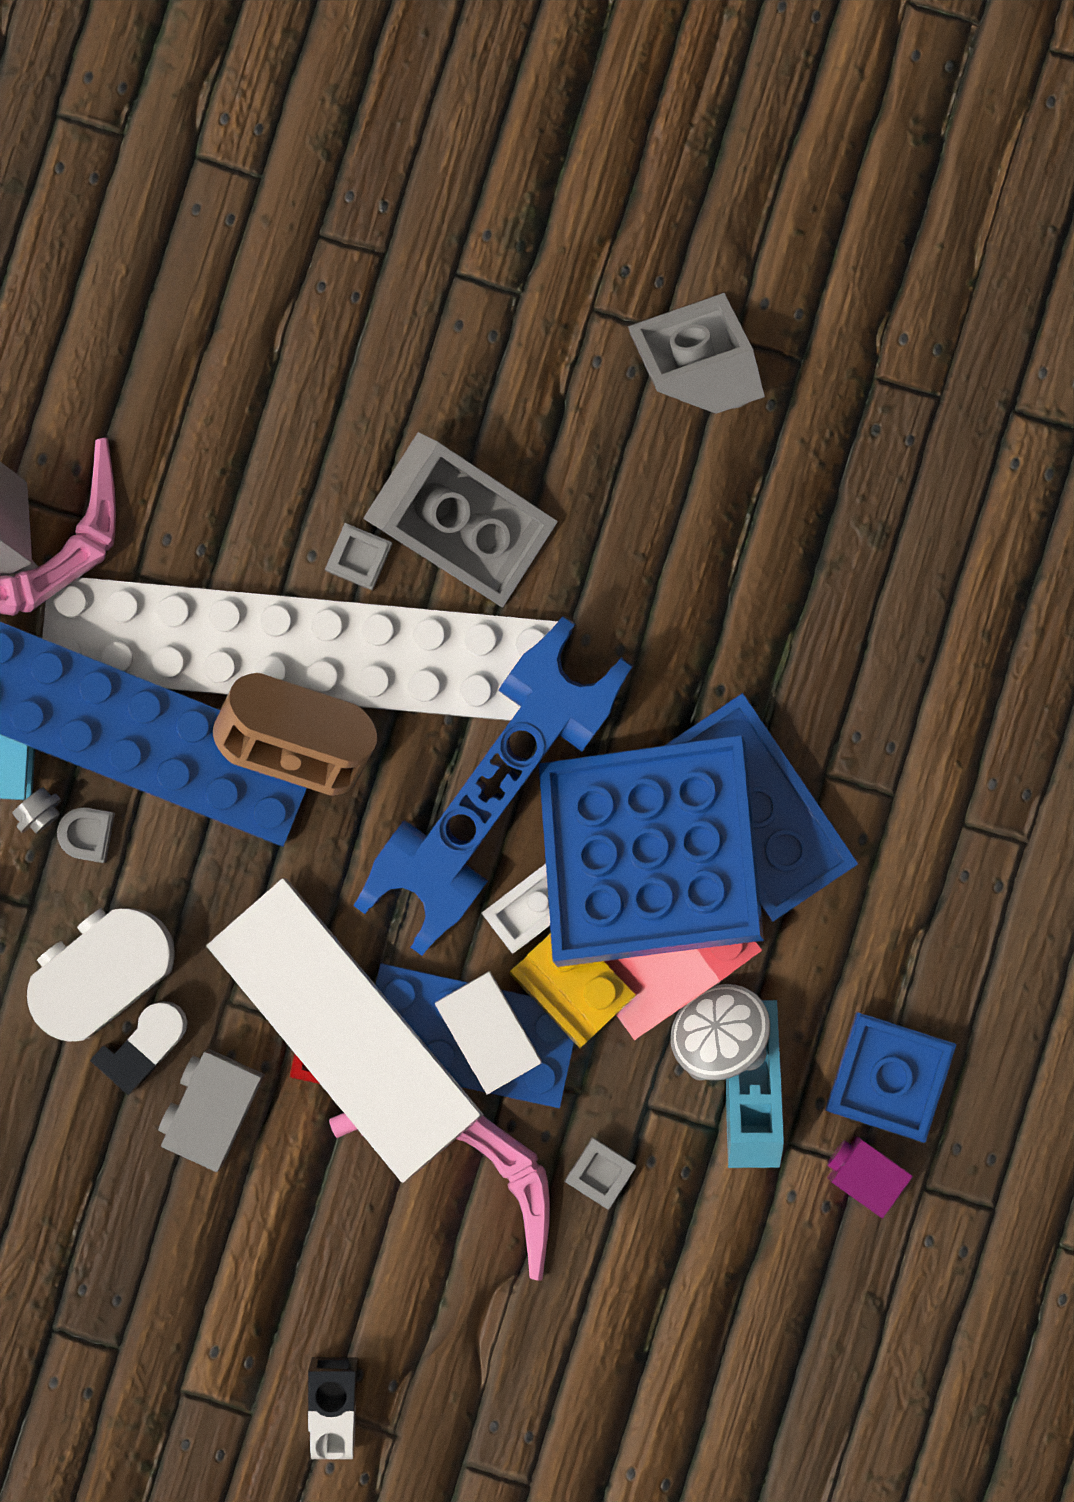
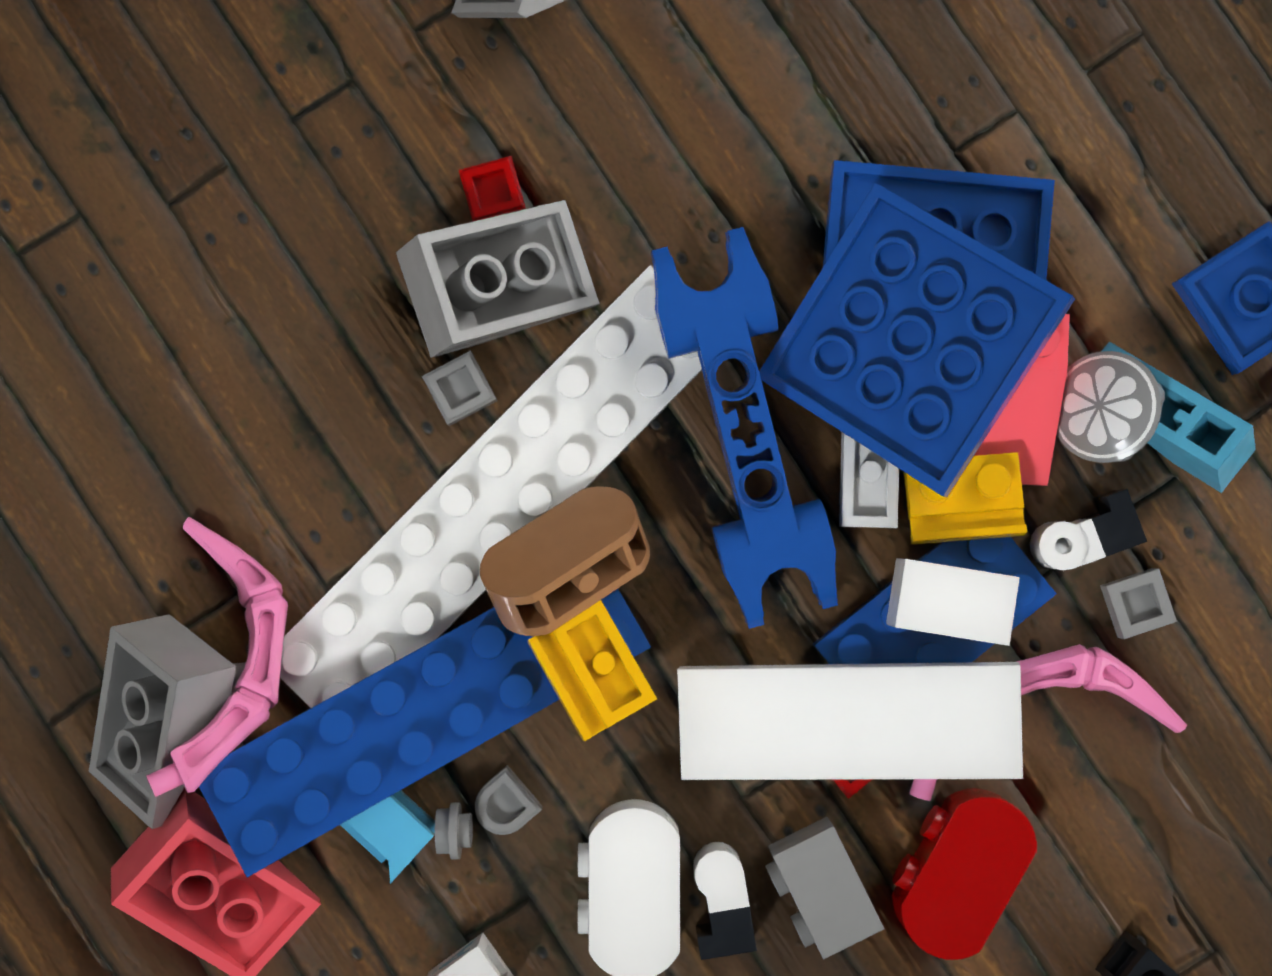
camera: 50 degrees left, 0 degrees up
none -> red tile [459,156,526,221]
none -> yellow plate [527,600,657,742]
none -> red brick [892,788,1037,960]
none -> leg [1029,489,1147,570]

